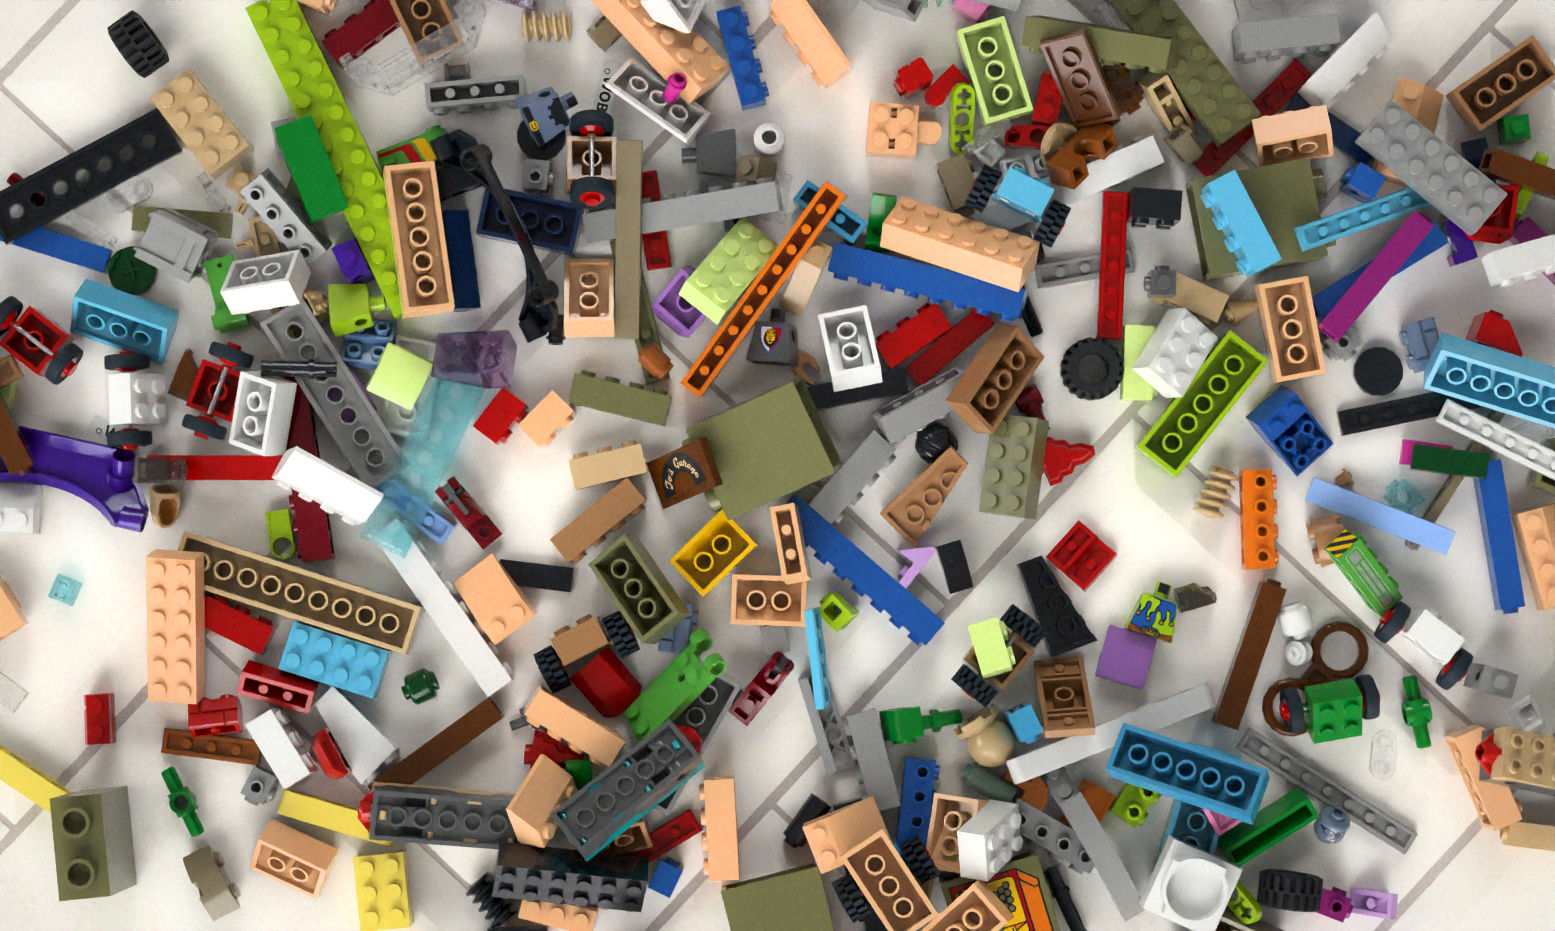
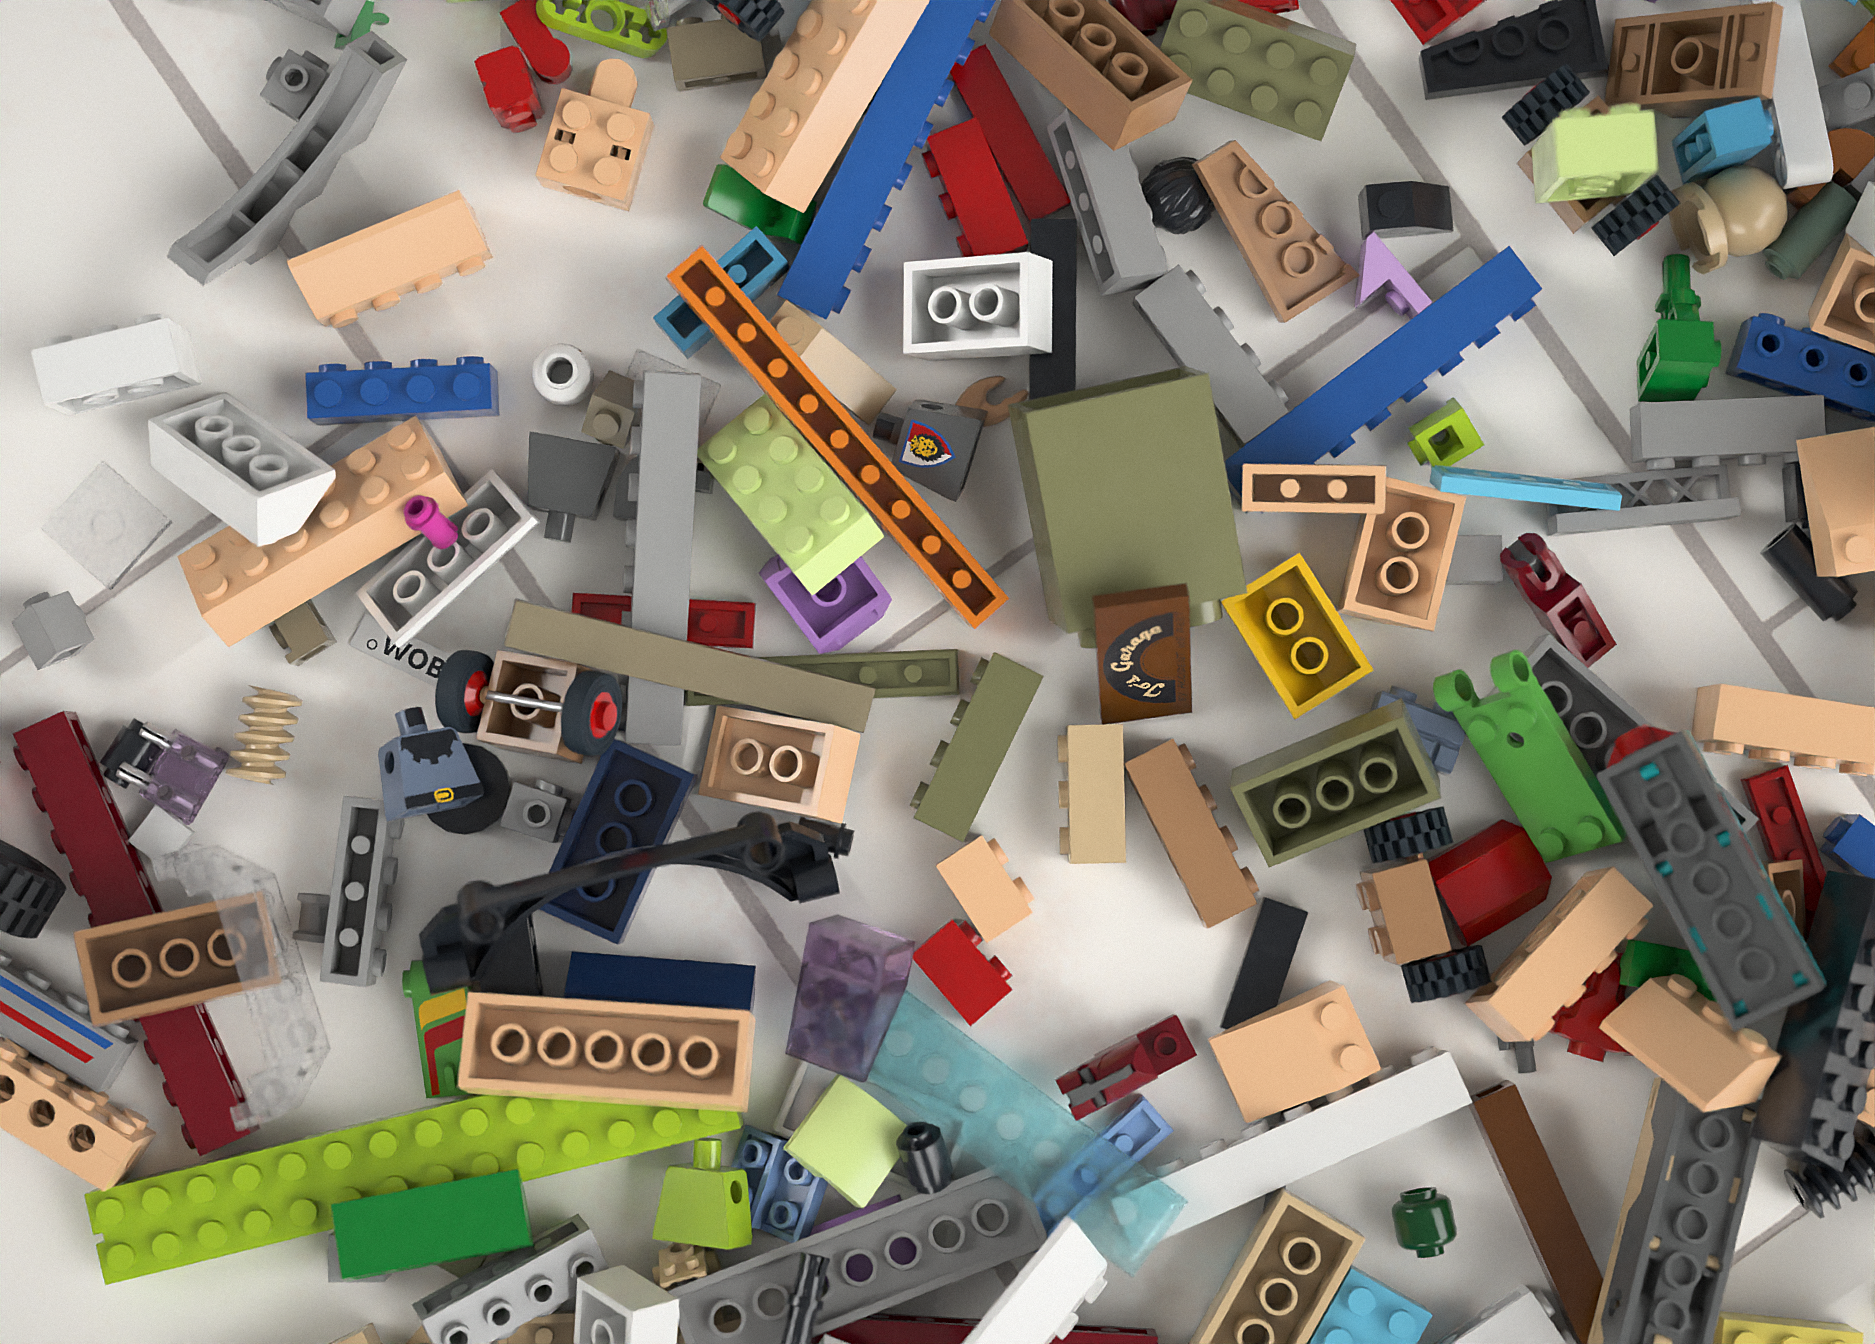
camera: 85 degrees left, 0 degrees up
dark purple torso [332,237,376,284] -> none
dark orange brick [638,343,674,380] -> none
none -> black brick [896,1122,953,1194]

